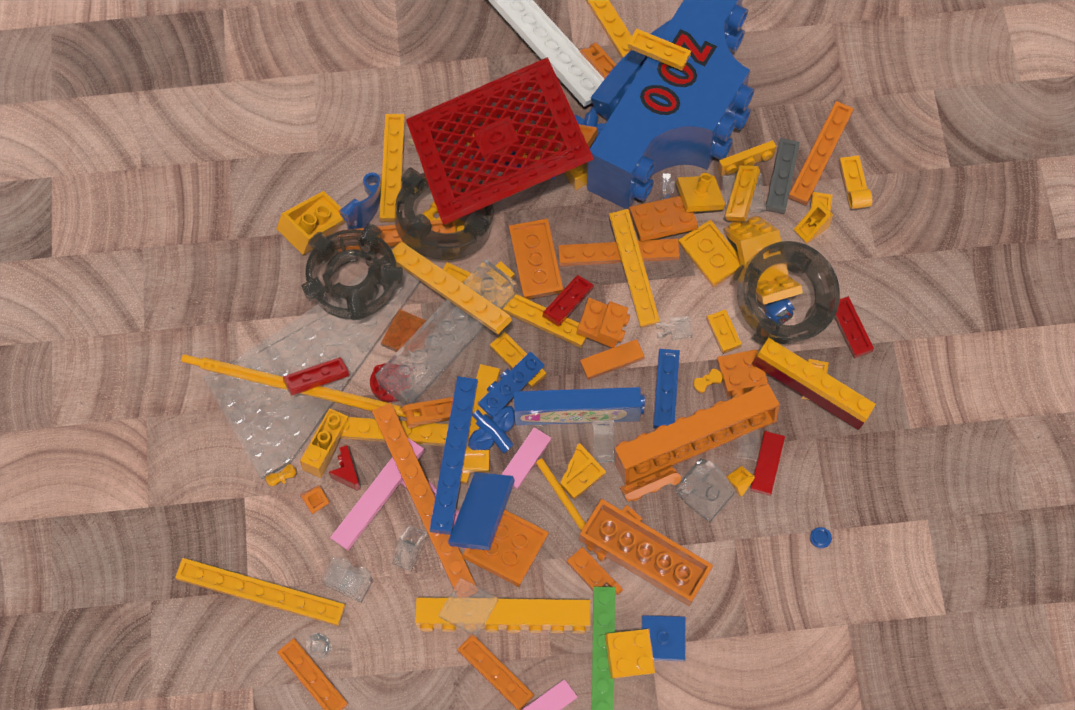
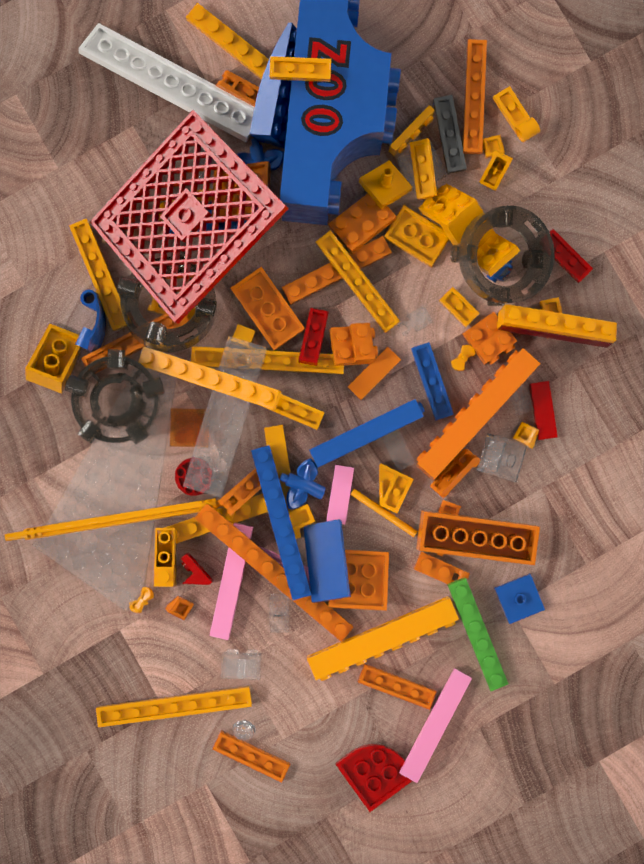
camera: 25 degrees left, 20 degrees up
red tile [283,357,349,396] -> none
clear tile [439,578,498,637] -> none
blue bracket [478,352,544,417] -> none
light orange plate [605,629,655,679] -> none
clear plate [662,173,674,200] -> none
blue plate [810,527,832,549] -> none

